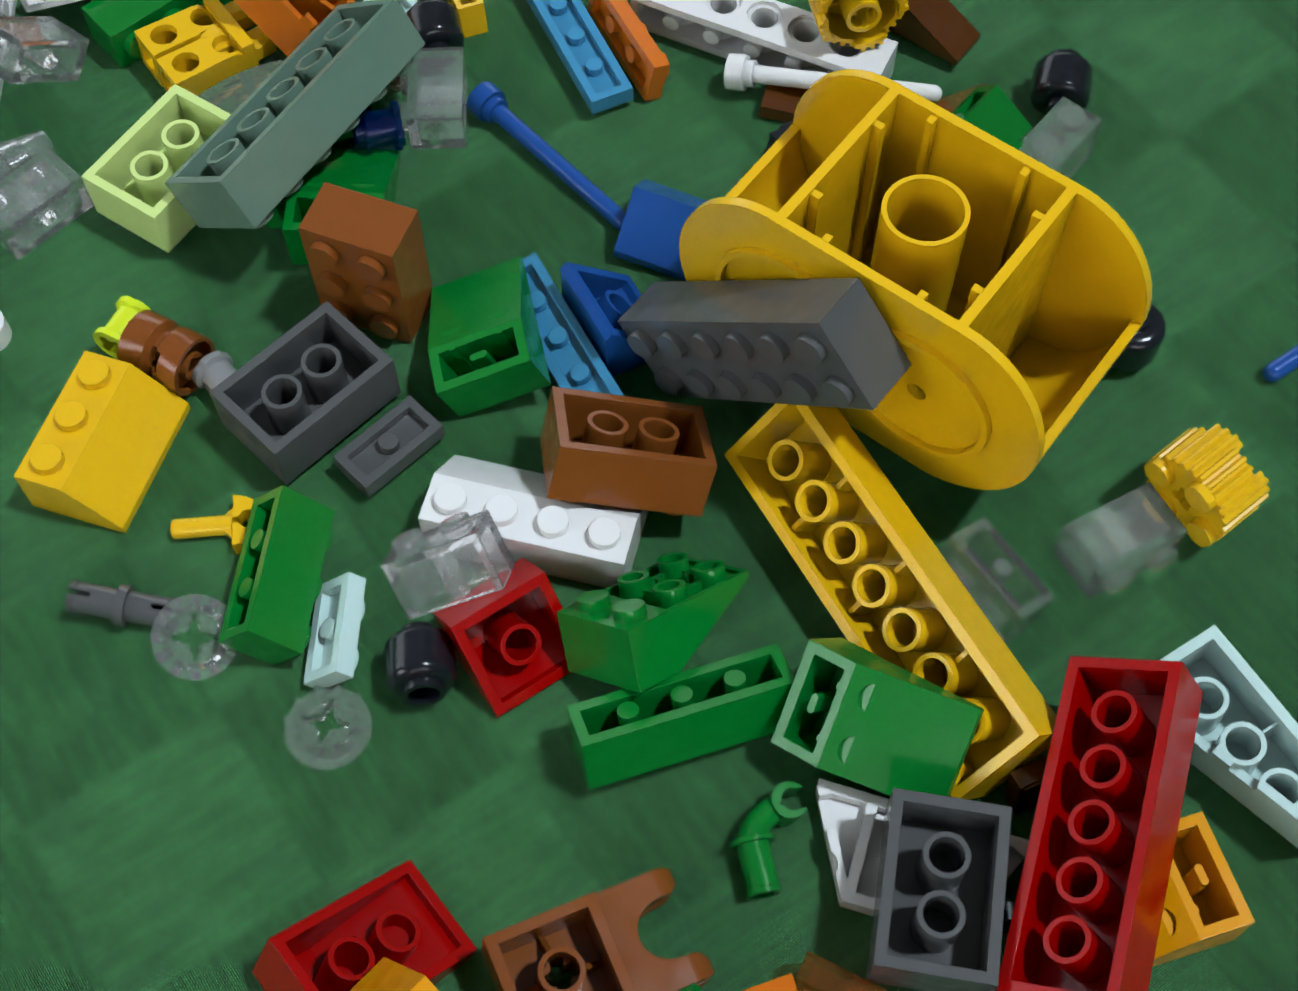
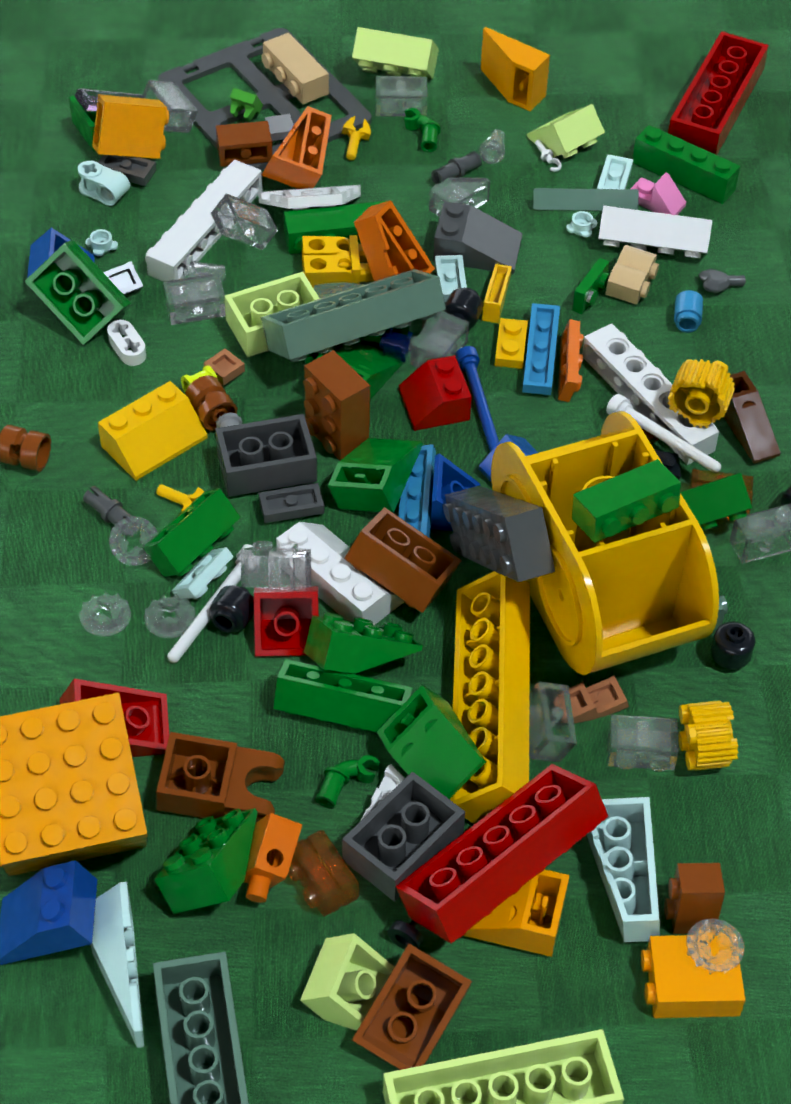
camera: 30 degrees right, 10 degrees down
none -> clear gear [79,591,131,636]
none -> white piece [167,544,264,663]
none -> nougat plate [204,348,245,386]
none -> red slope [398,355,472,431]
none -> yellow plate [494,318,528,369]
none -> nougat slope [553,676,629,724]
none -> green brick [572,459,681,543]

